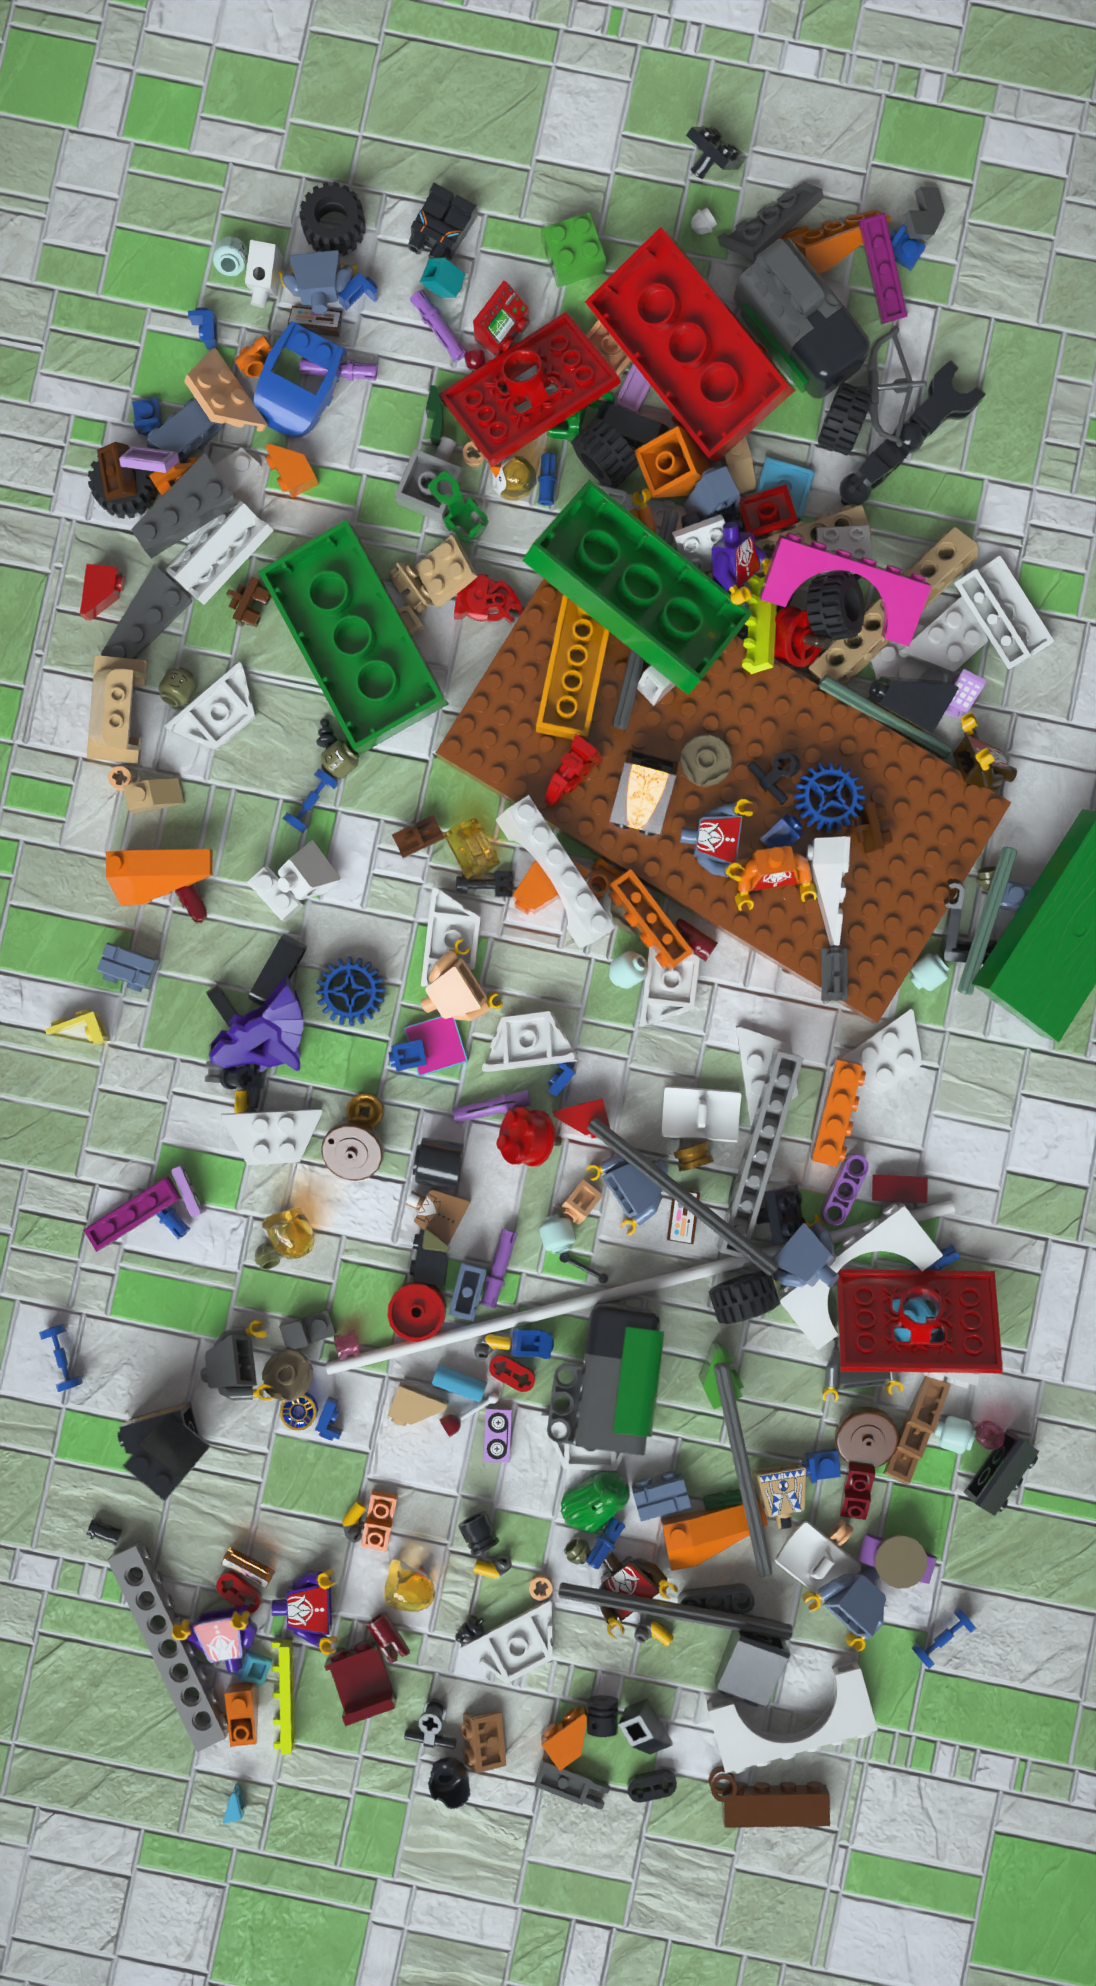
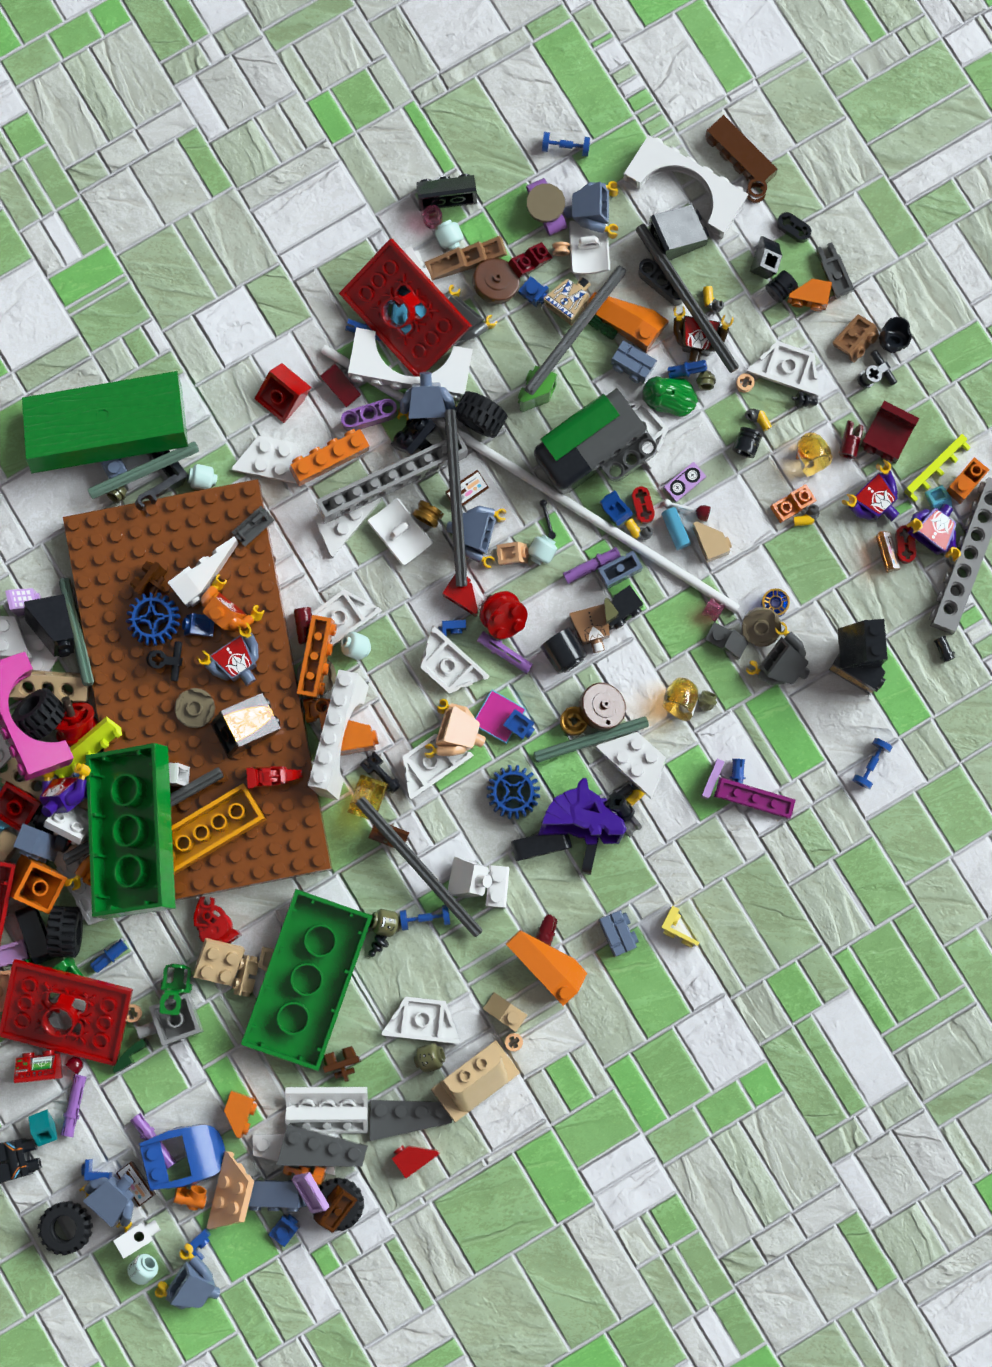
camera: 125 degrees left, 5 degrees down
blue bracket [315,1396,343,1441] -> none
red wheel [387,1281,447,1342] -> none
clear yellow piece [490,455,537,501] -> none
dark brown torso [953,712,1017,790] -> none
none -> sand blue torso [155,1243,220,1309]
none -> red slope [254,363,312,423]
none -> dark grey axle [356,797,483,937]
none -> sand green axle [534,716,649,763]

